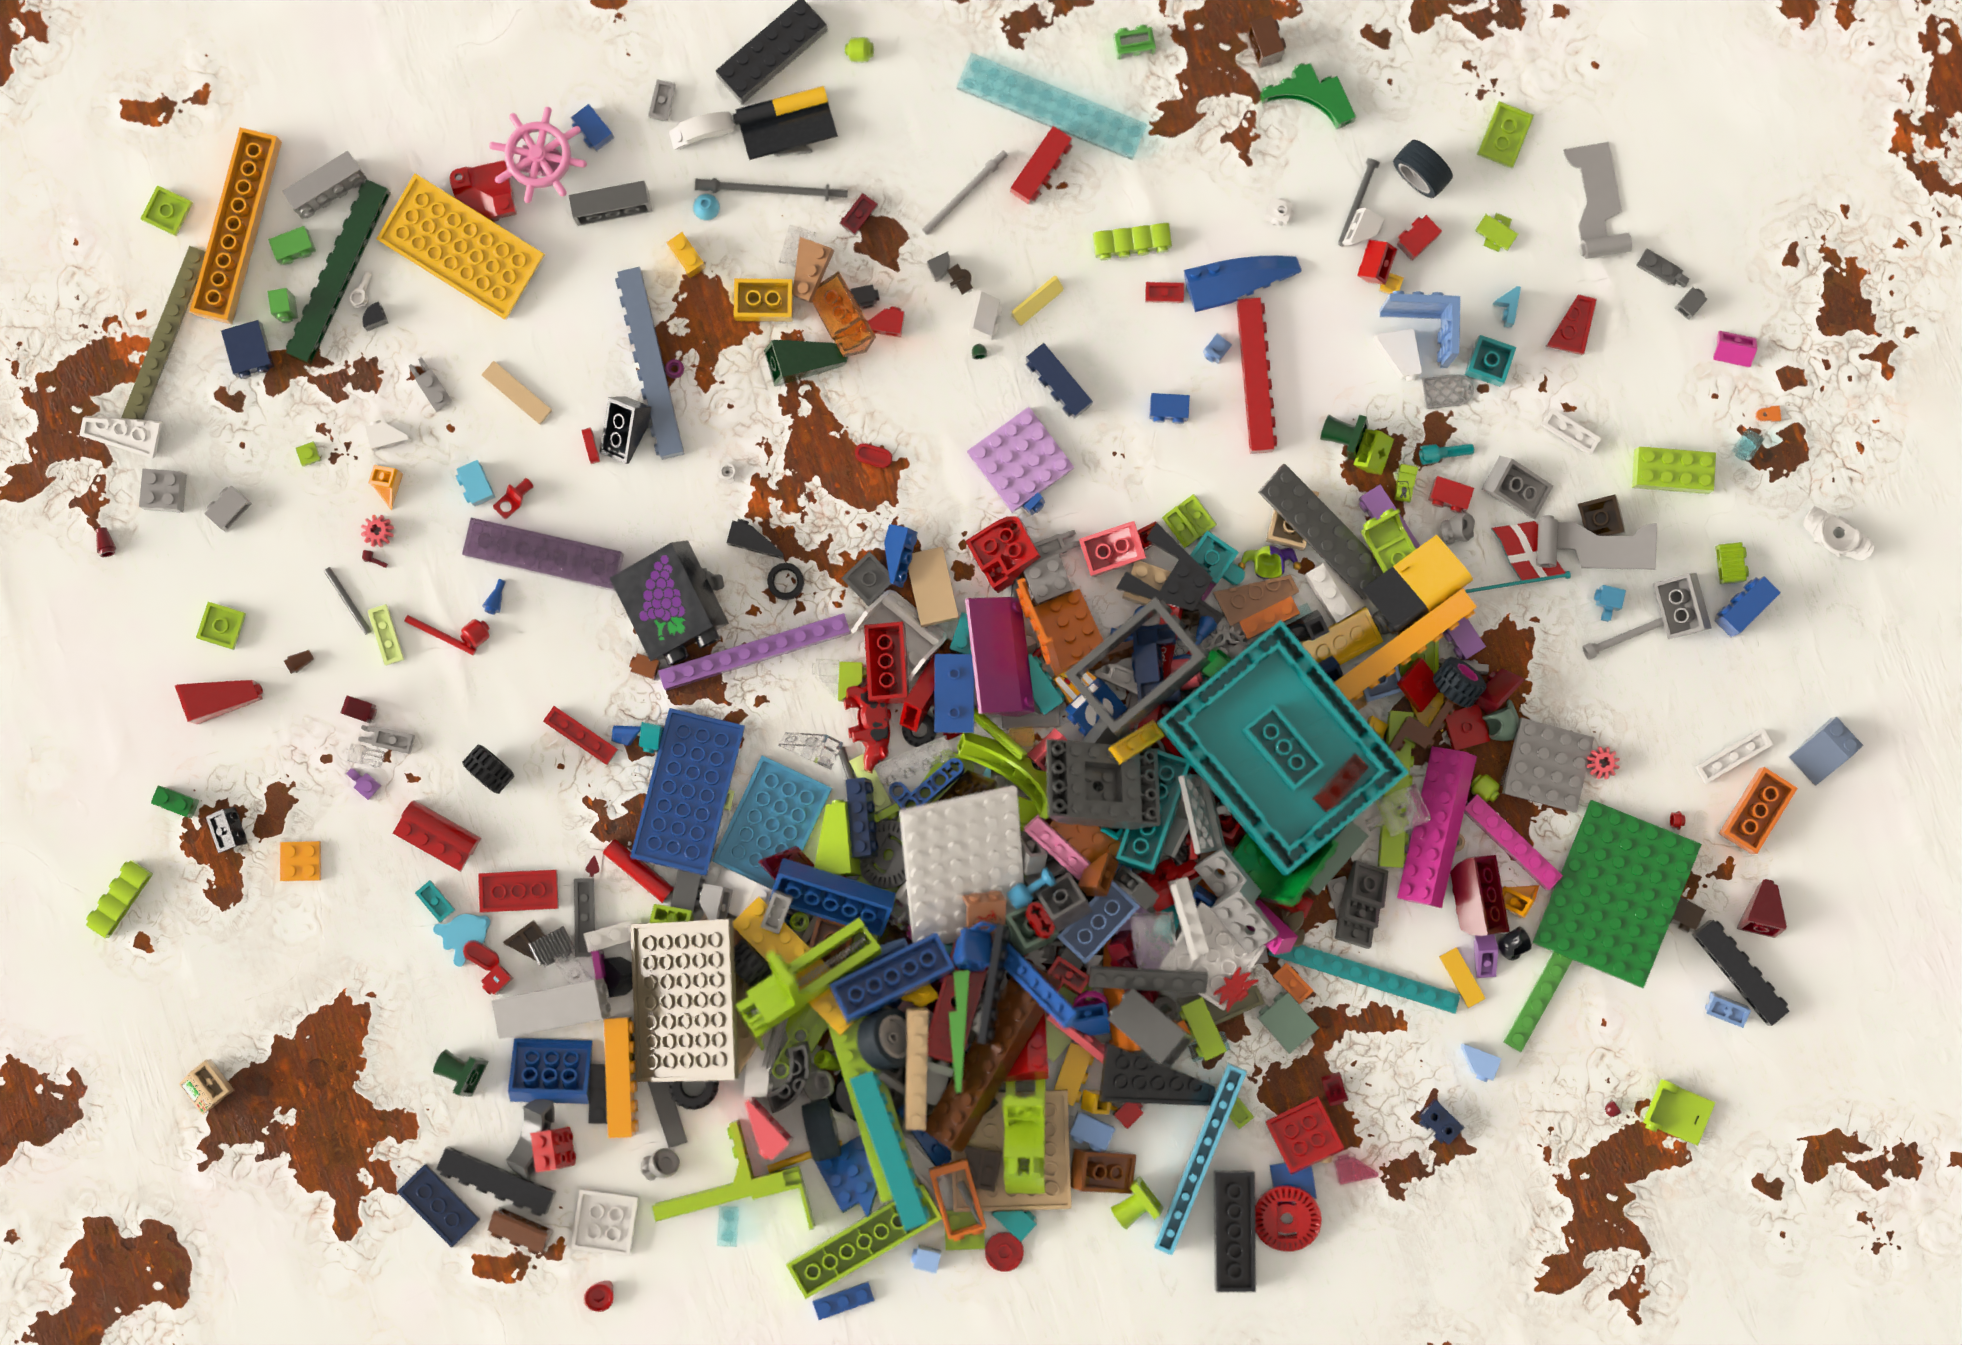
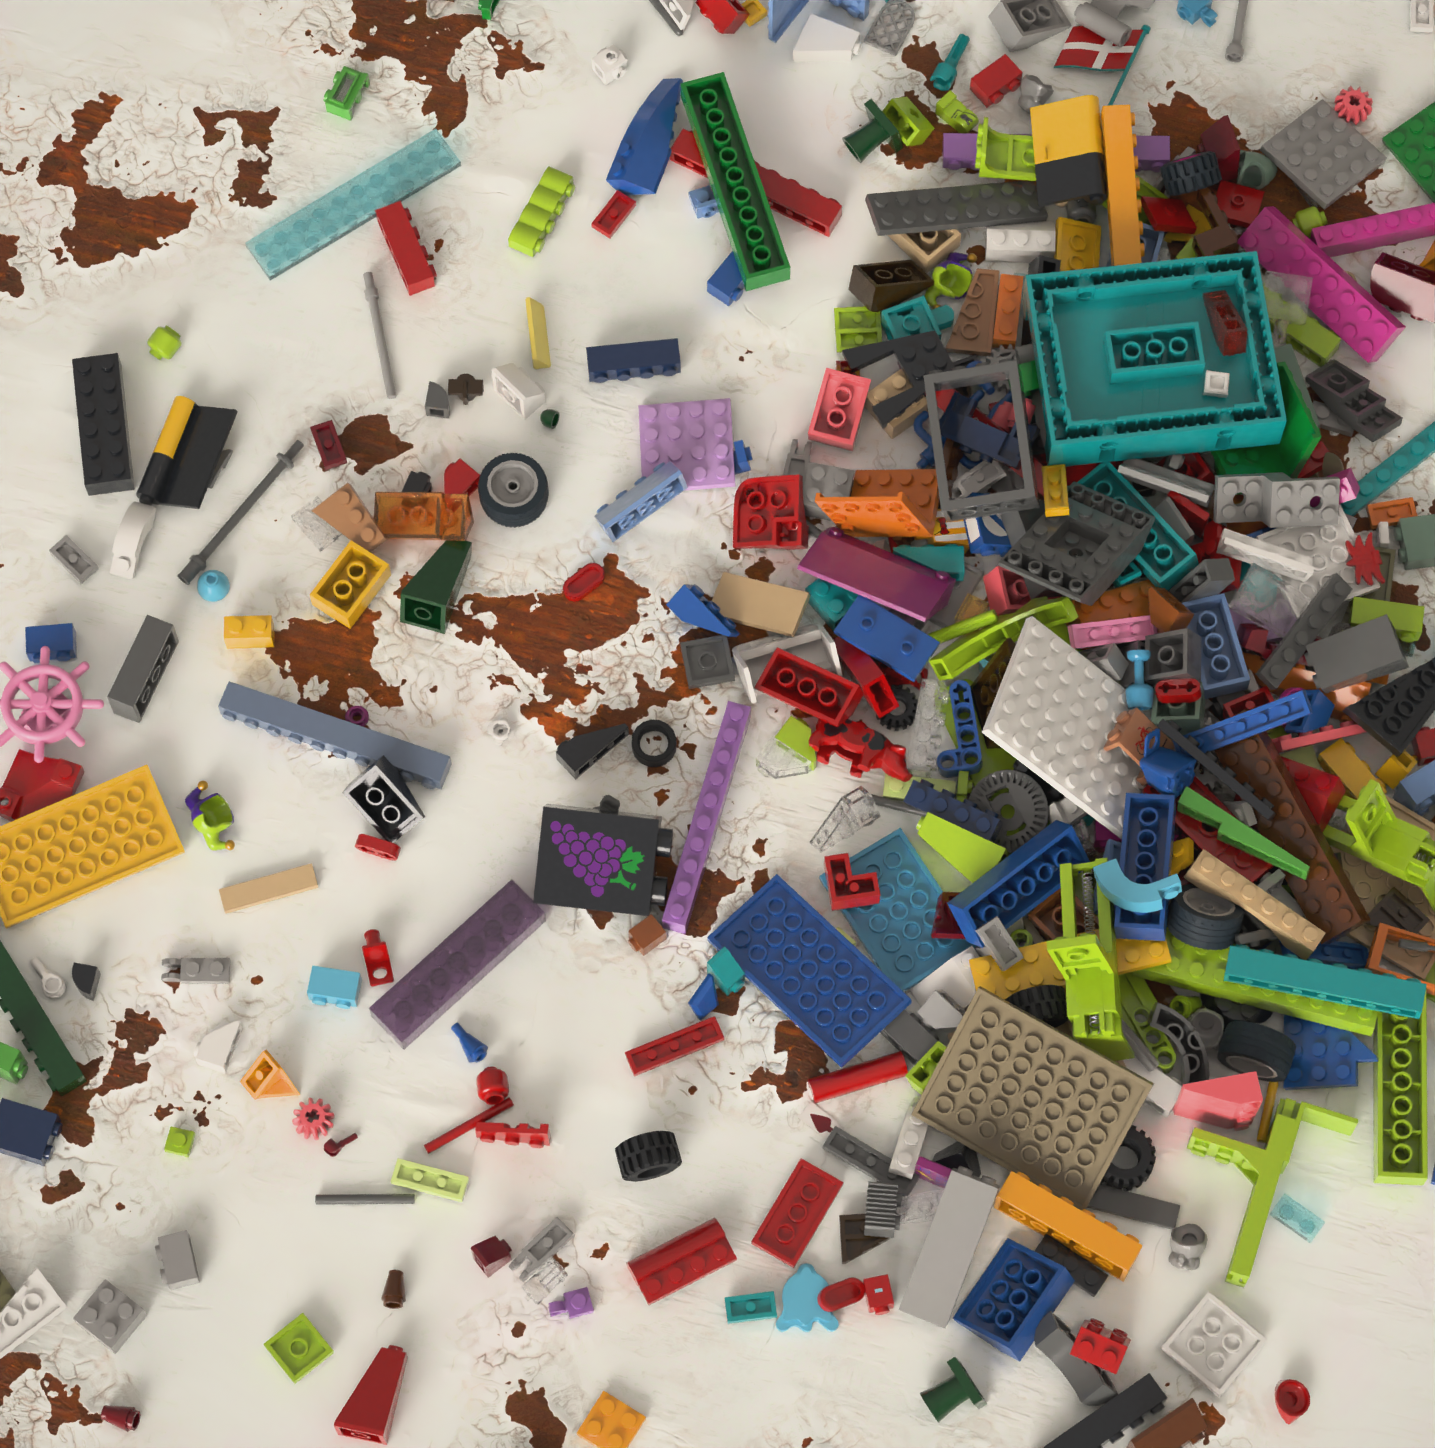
camera: 55 degrees left, 15 degrees down
none -> lime piece [185,780,235,851]
none -> red wing [475,1122,551,1148]
none -> wheel [478,453,549,528]
none -> medium blue slope [594,461,688,542]
none -> green brick [680,72,791,291]
none -> red brick [824,853,880,911]
none -> dark brown slope [848,259,934,312]
none -> medium azure arch [1093,858,1182,913]
none -> white tile [1203,370,1230,398]
none -> white tile [1376,522,1389,548]

